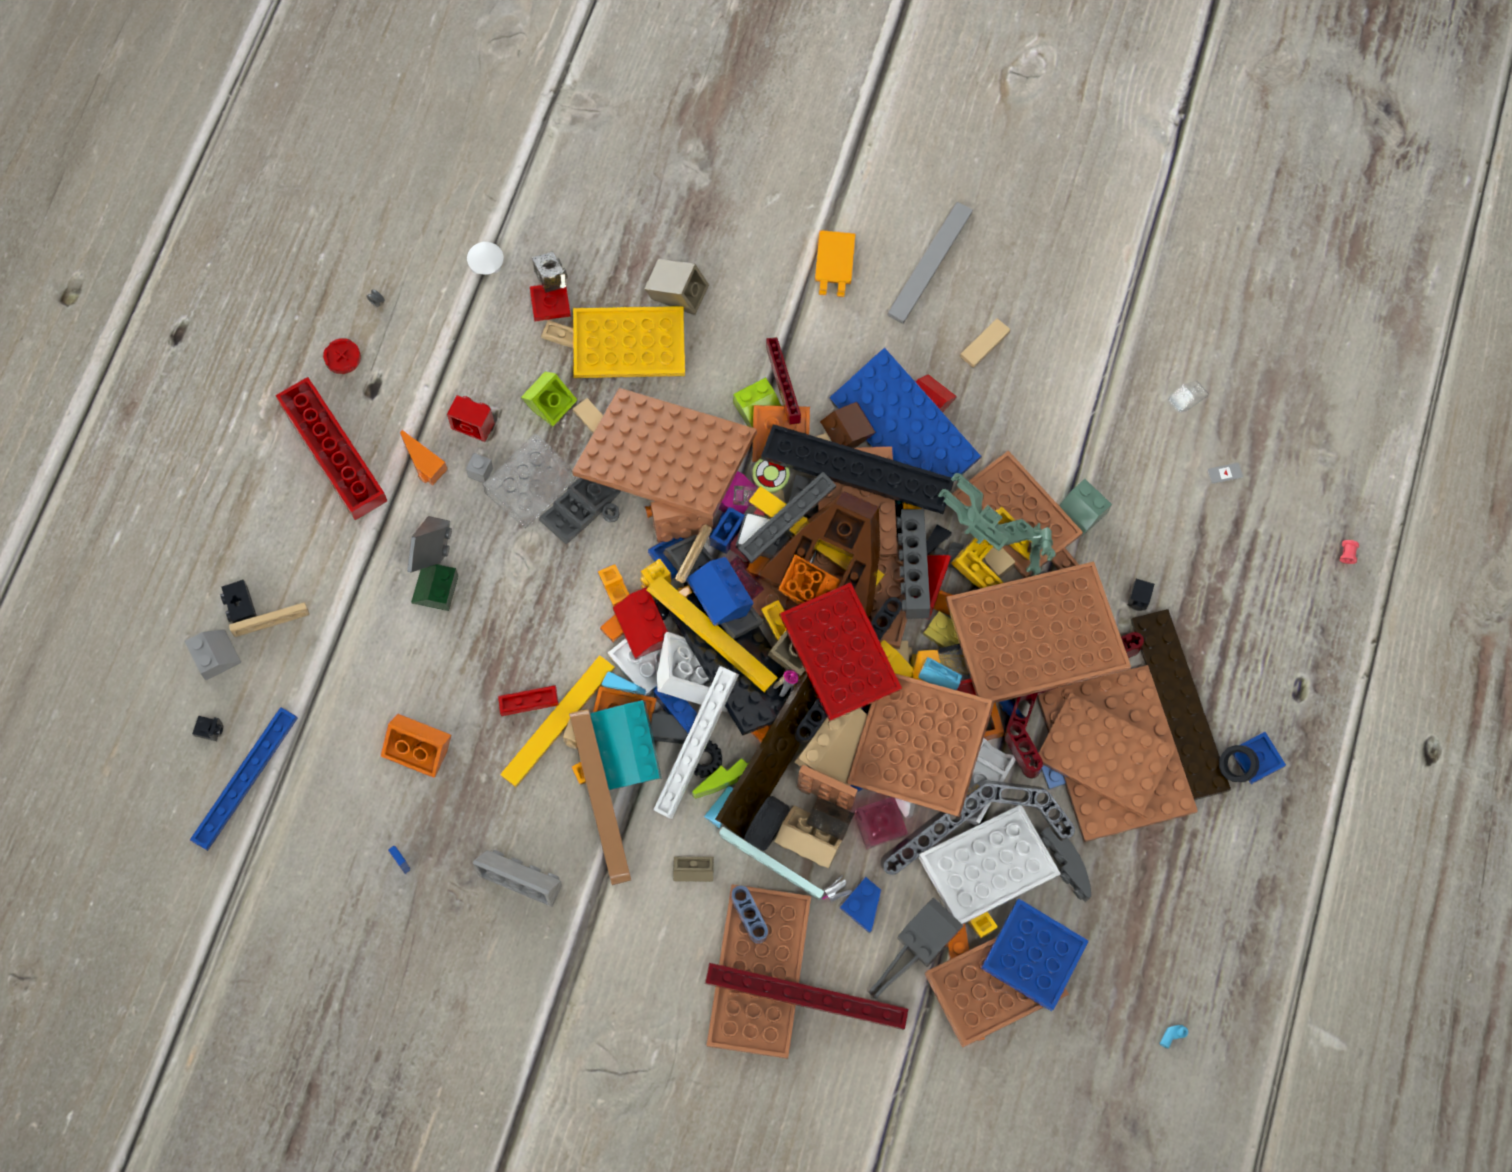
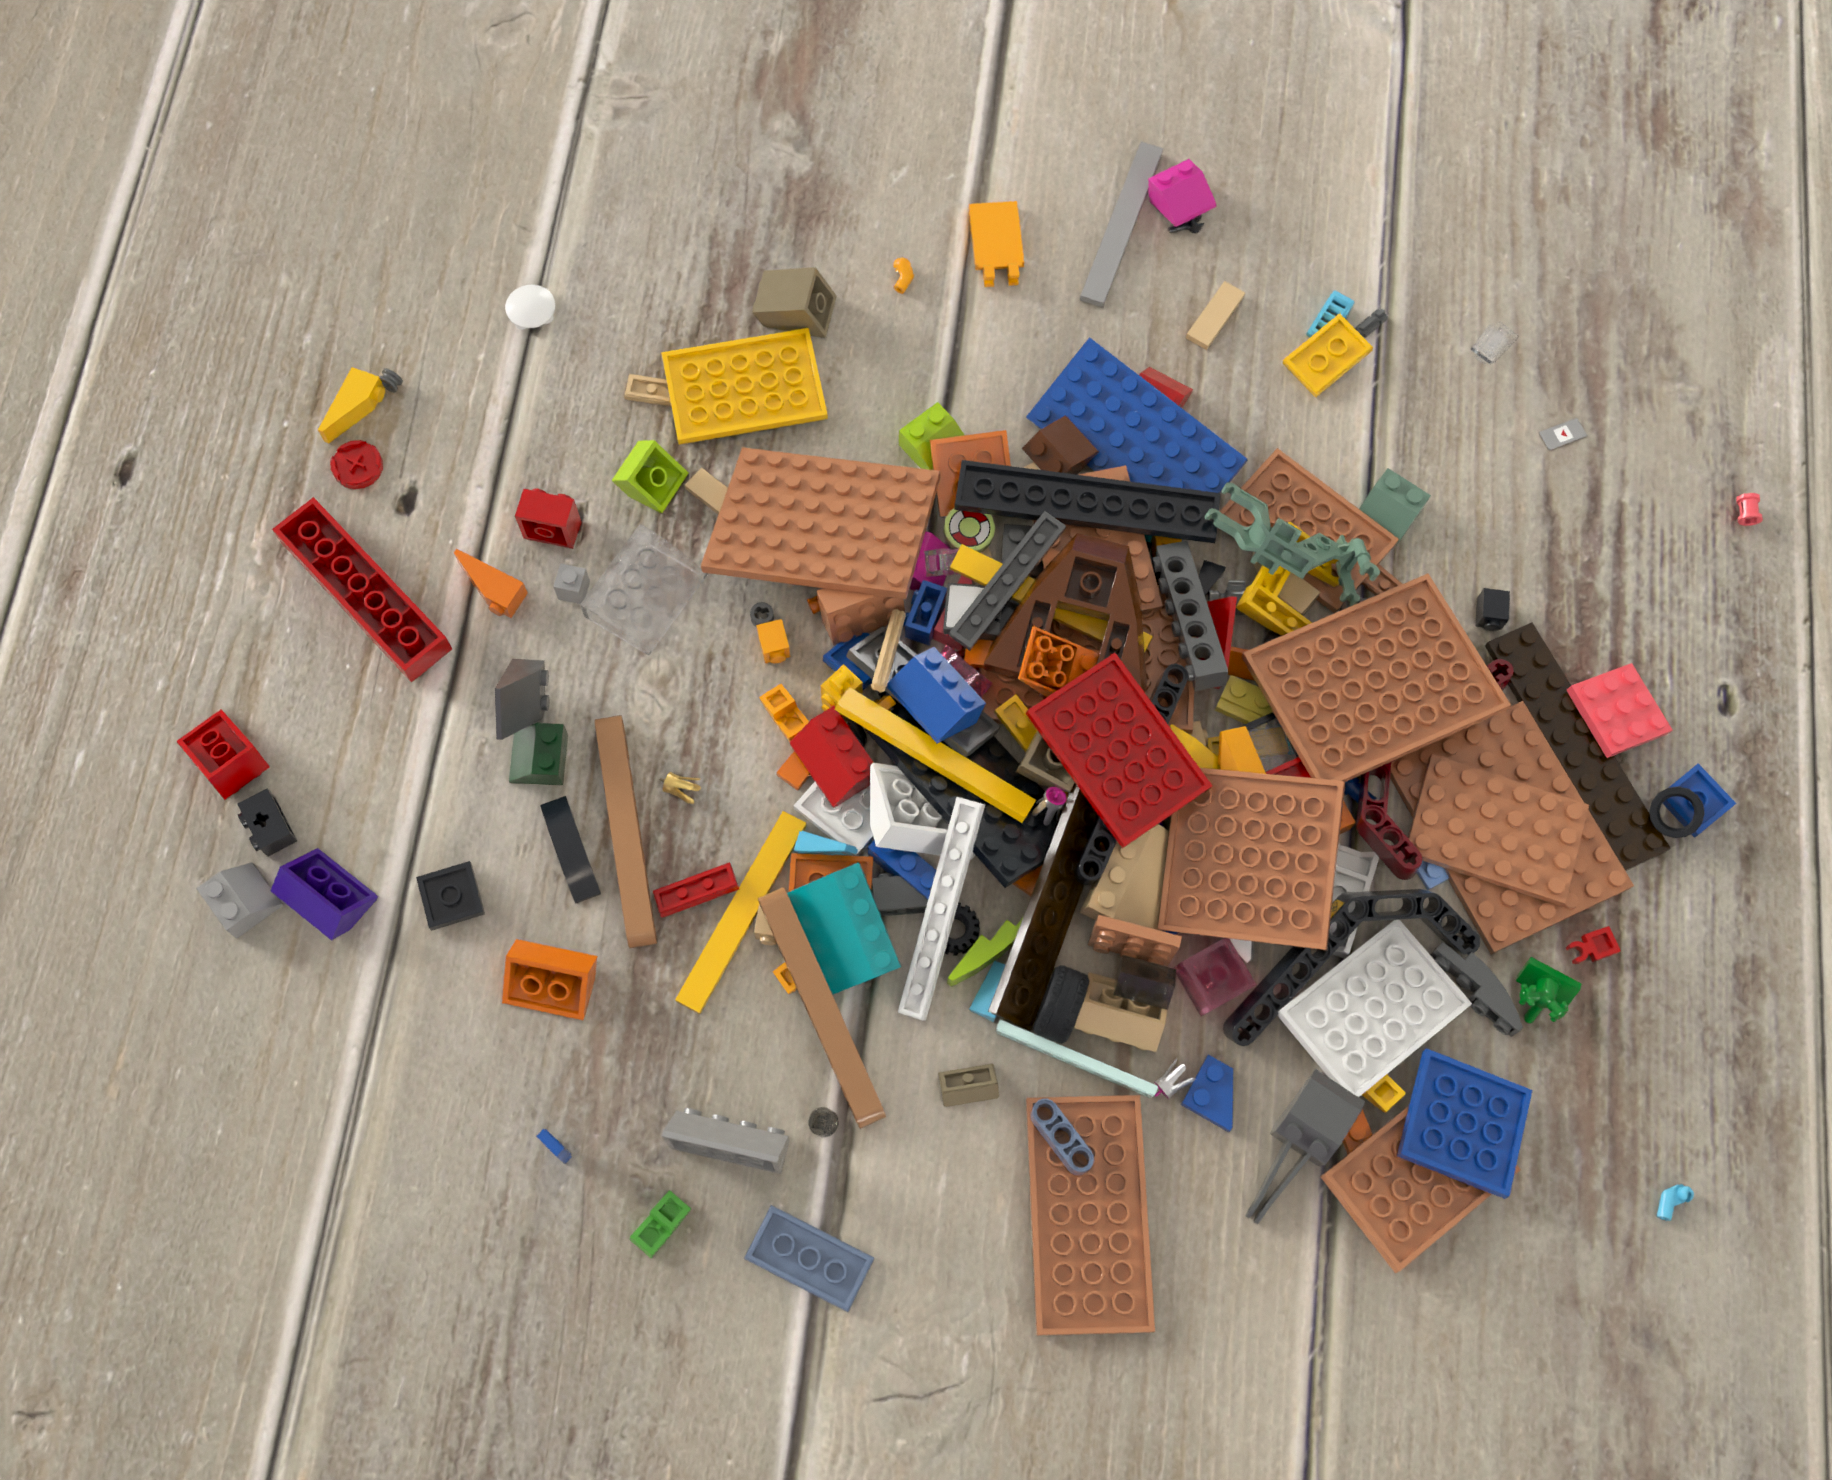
camera: 10 degrees left, 0 degrees up
blue tile [190,707,298,851] -> none
black bracket [192,716,223,742] -> none
tan tile [229,602,310,637] -> none
red plate [529,281,571,322] -> none
clear smoke brick [532,252,568,293] -> none
dark grey slope [539,478,621,544] -> none
dark red plate [705,963,909,1030] -> none
dark red piece [766,337,801,425] -> none
medium azure slope [919,657,962,690] -> none
none -> red slope [176,709,270,800]
none -> dark purple slope [270,848,378,940]
none -> yellow slope [318,367,385,443]
none -> black plate [416,861,485,931]
none -> black slope [540,796,601,904]
none -> medium nougat beam [595,715,657,948]
none -> bright green slope [629,1190,691,1258]
none -> pearl gold piece [660,772,701,804]
none -> sand blue tile [744,1205,874,1312]
none -> light orange brick [756,619,790,664]
none -> clear smoke tile [808,1107,839,1138]
none -> light orange arm [893,257,914,294]
none -> dark pink slope [1148,159,1216,227]
none -> black hand [1169,215,1204,233]
none -> yellow tile [1283,313,1373,398]
none -> medium azure slope [1306,290,1355,337]
none -> dark grey axle [1355,309,1388,338]
none -> green piece [1516,957,1582,1024]
none -> coral plate [1566,663,1673,758]
none -> red plate [1566,926,1621,964]

